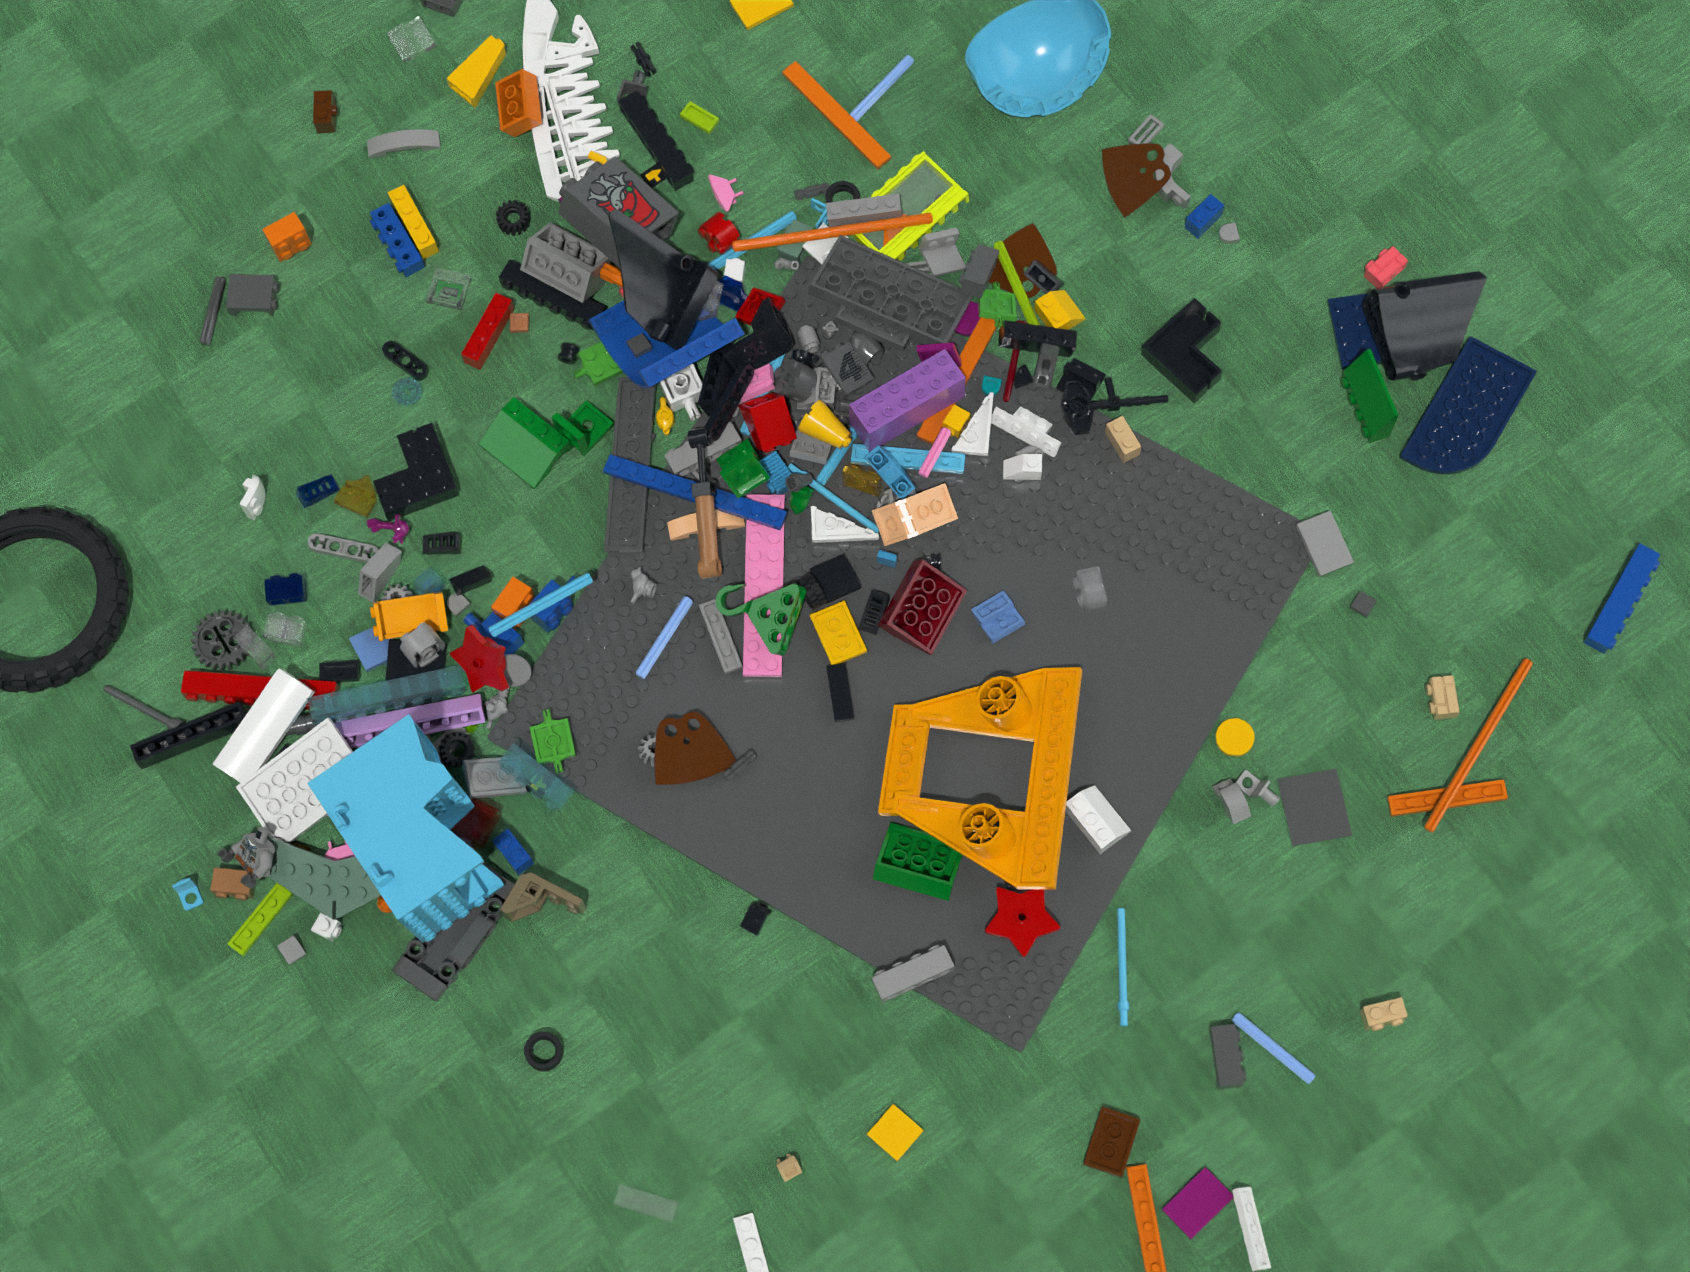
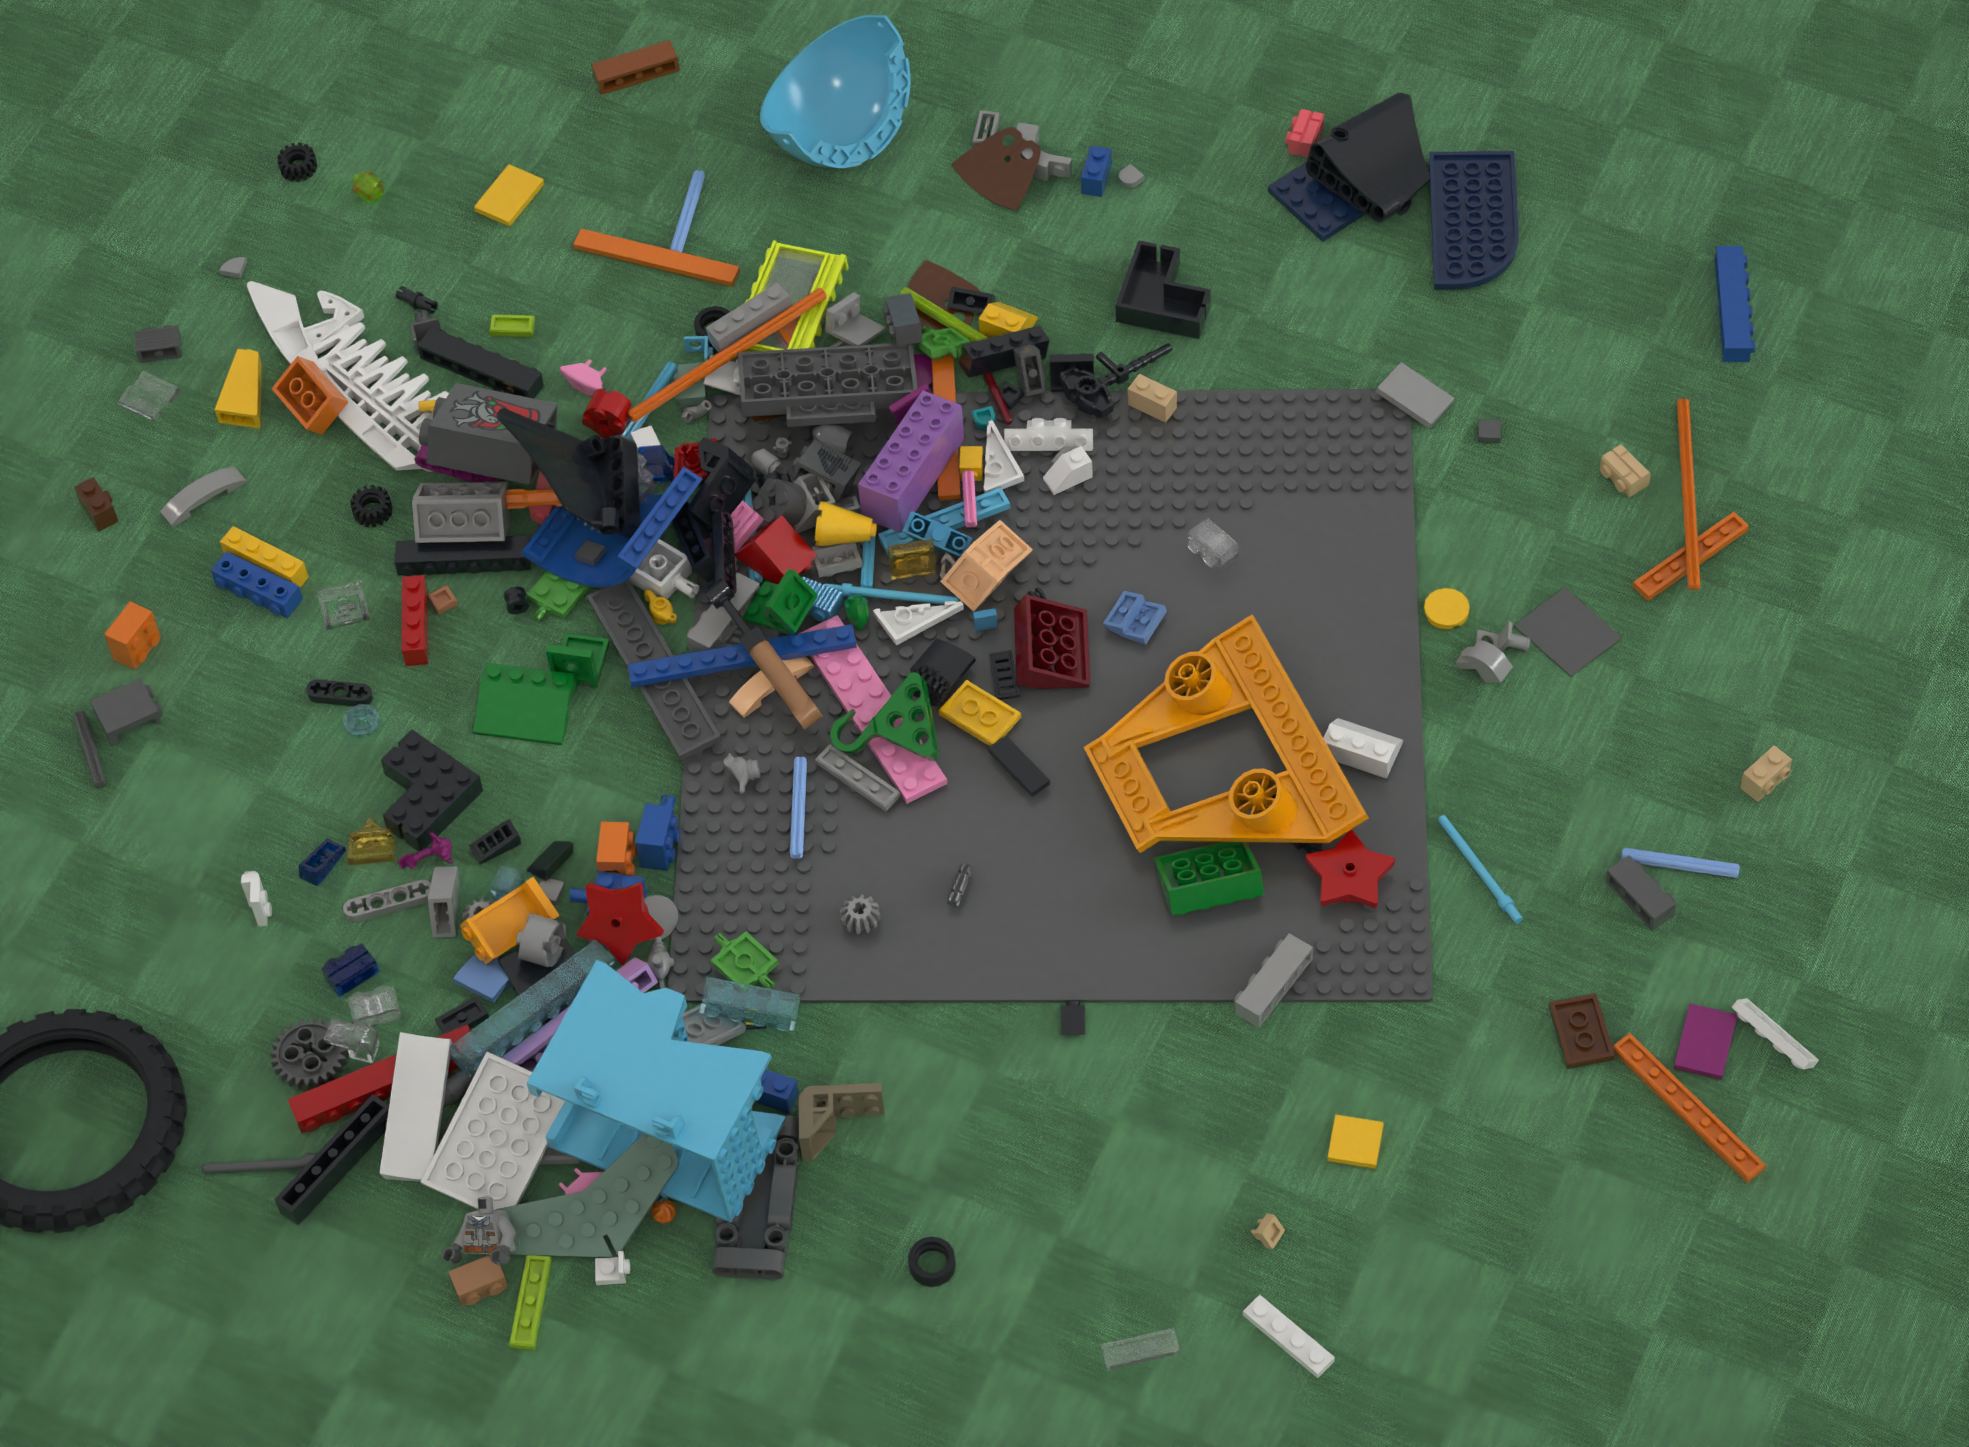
camera: 30 degrees left, 15 degrees down
medium azure bracket [172,878,204,911] -> none
light grey slope [277,936,306,965] -> none
medium azure axle [488,573,593,637] -> none
reddish brown piece [655,712,736,785] -> none
dark grey cone [785,473,813,492] -> none
dark grey axle [794,182,829,200] -> none
green slope [1340,349,1399,443] -> none

